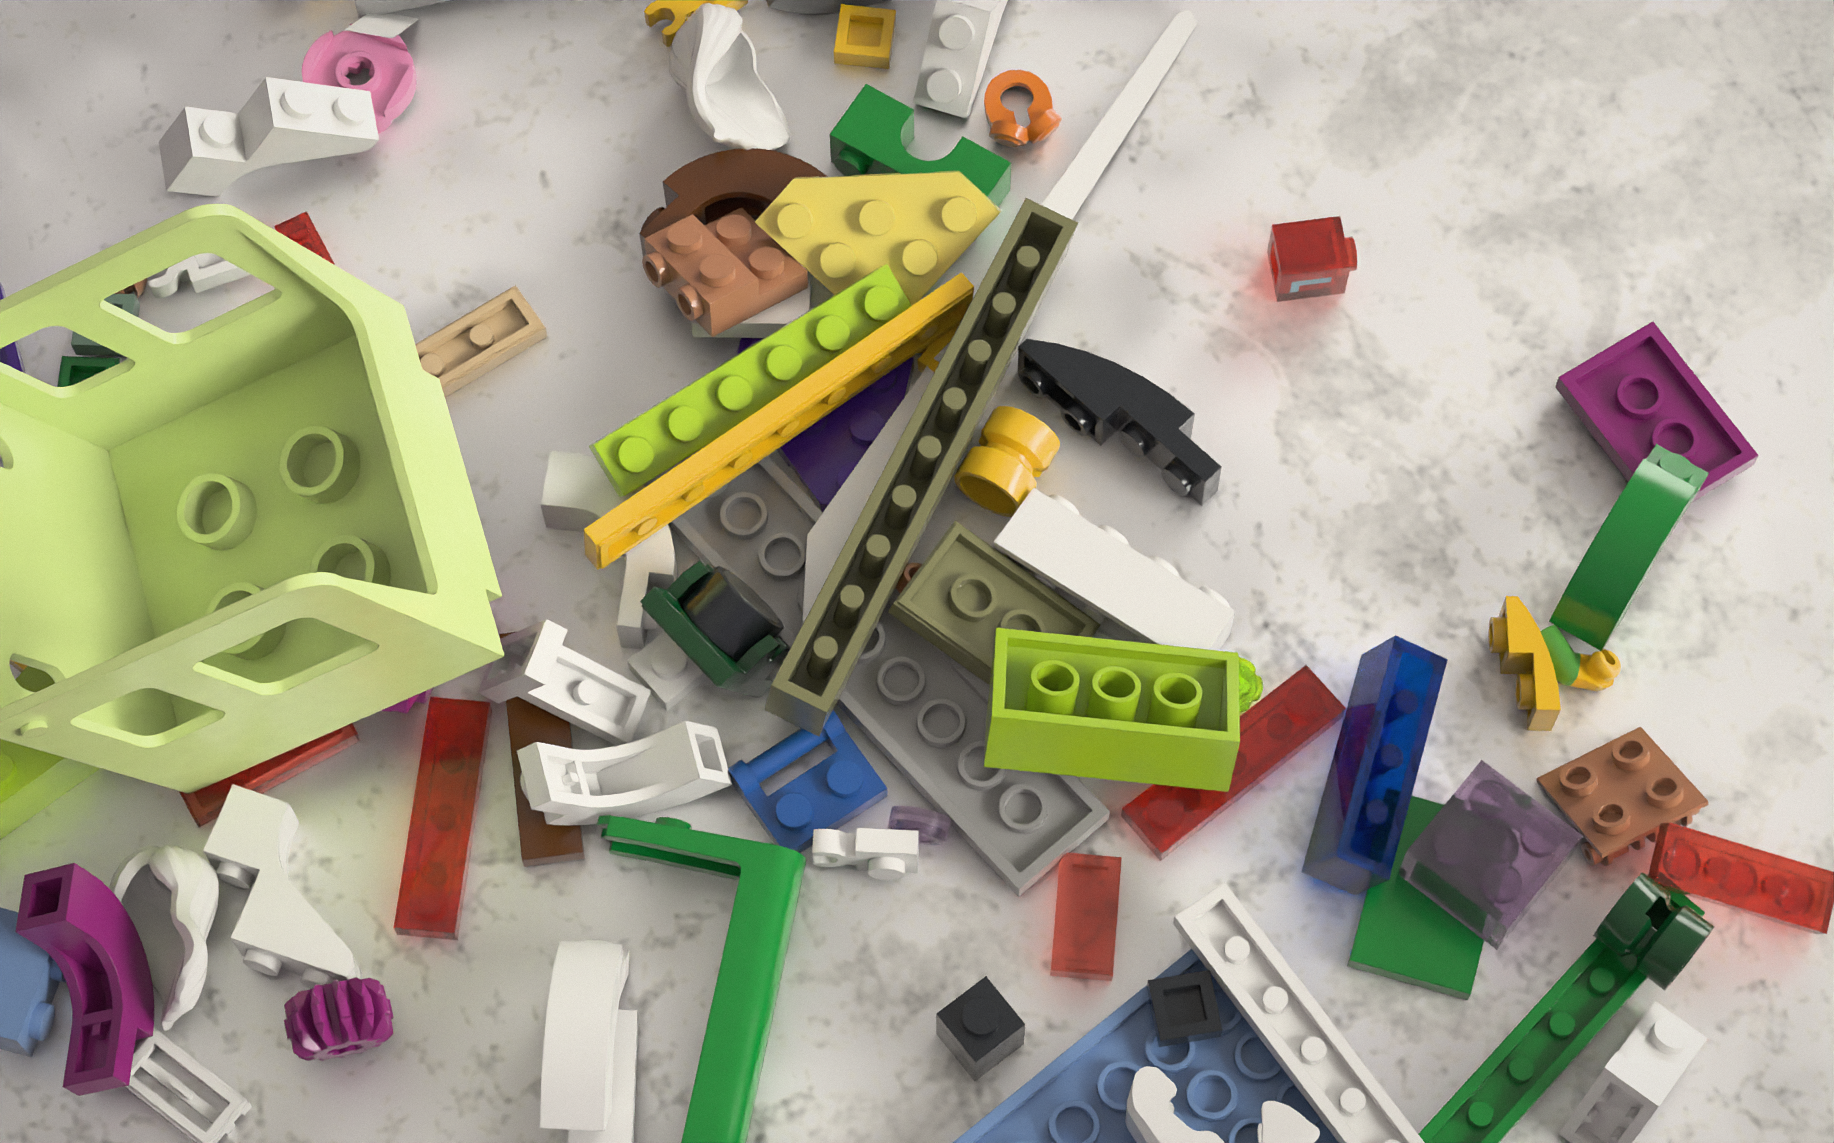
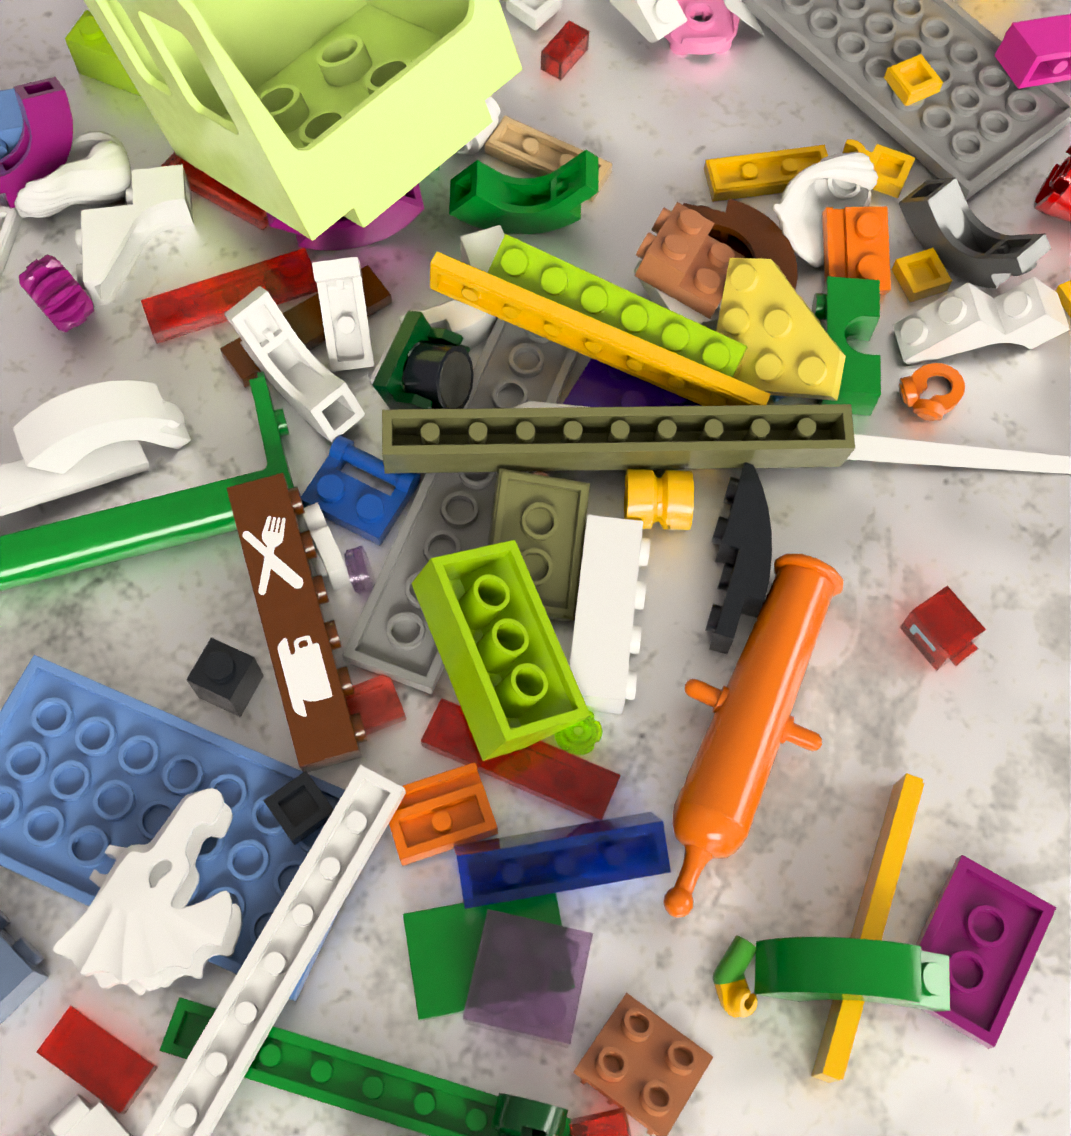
camera: 60 degrees right, 0 degrees up
yellow slope [1488,596,1561,731] -> none
none -> reddish brown brick [226,473,368,773]
none -> orange plate [389,762,498,866]
none -> green arch [449,150,599,234]
none -> orange piece [663,554,844,918]
none -> yellow tile [704,145,828,202]
none -> yellow tile [811,773,924,1083]
none -> orange plate [822,206,891,295]

